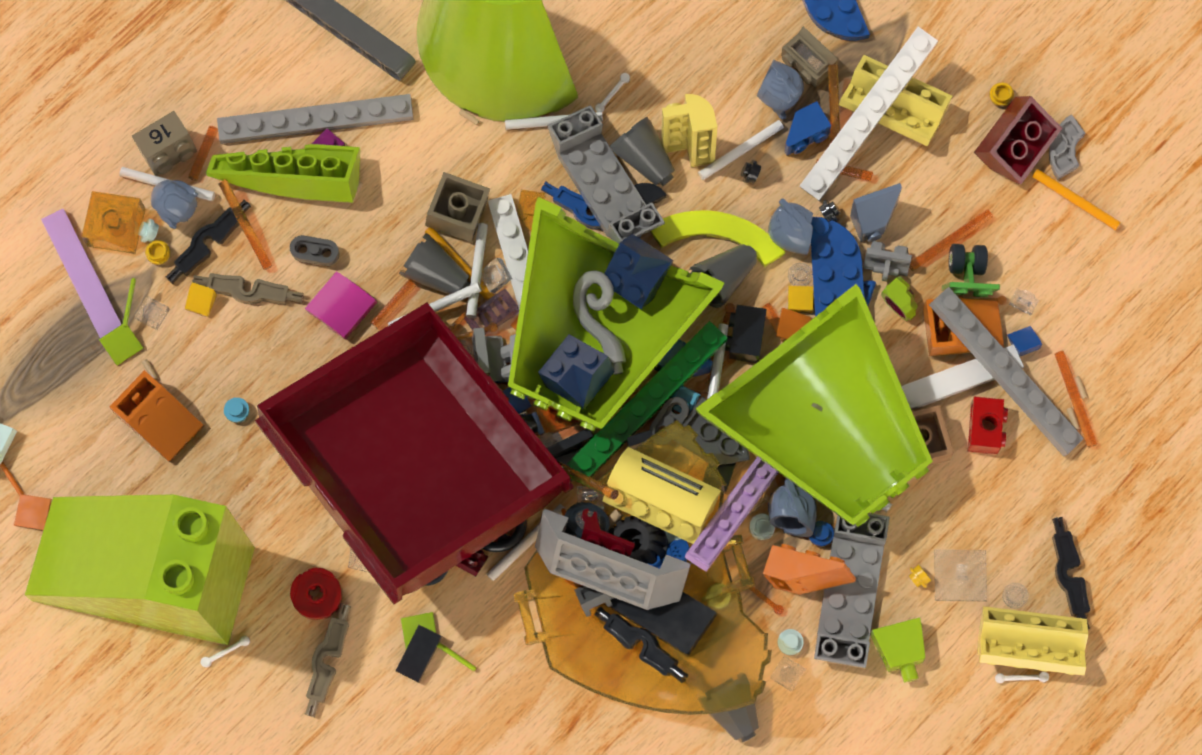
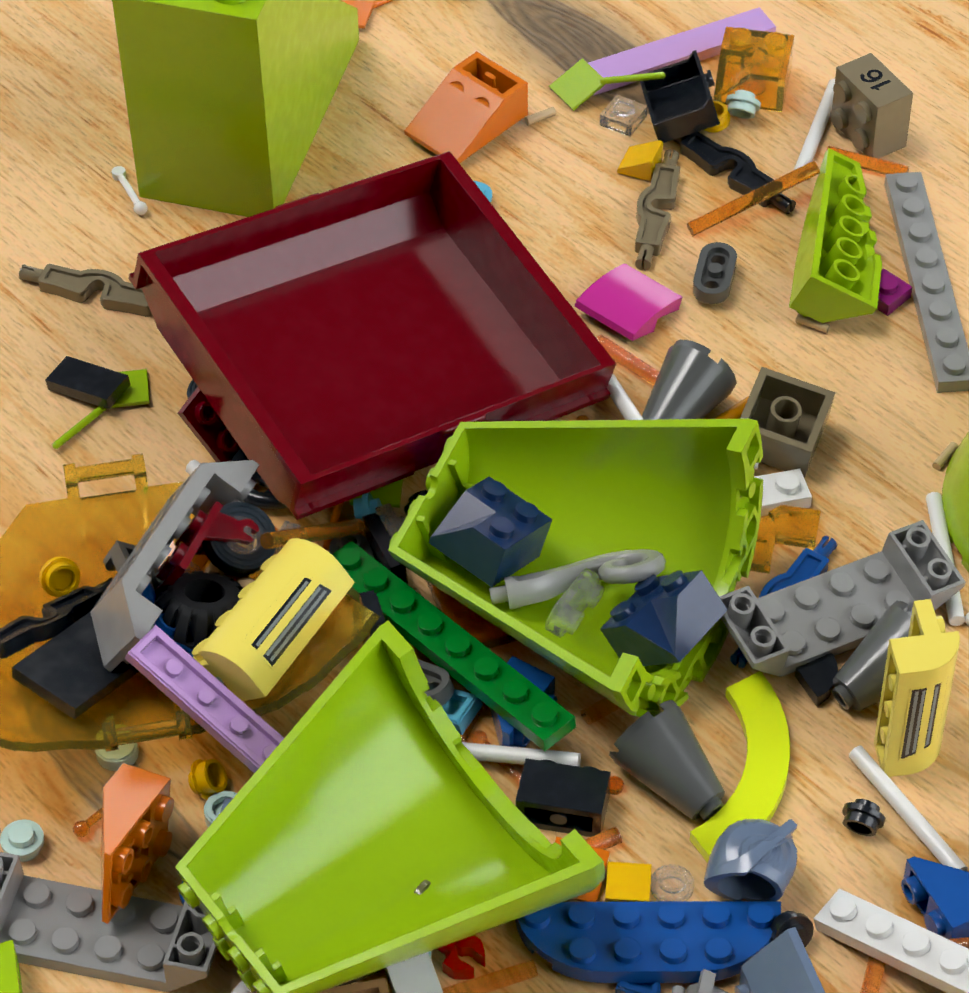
camera: 90 degrees right, 25 degrees down
sand blue helmet [151,180,198,229] -> none
none -> yellow plate [39,556,80,597]
none -> yellow plate [188,759,227,800]
none -> clear plate [545,568,605,638]
none -> black container [640,50,720,143]

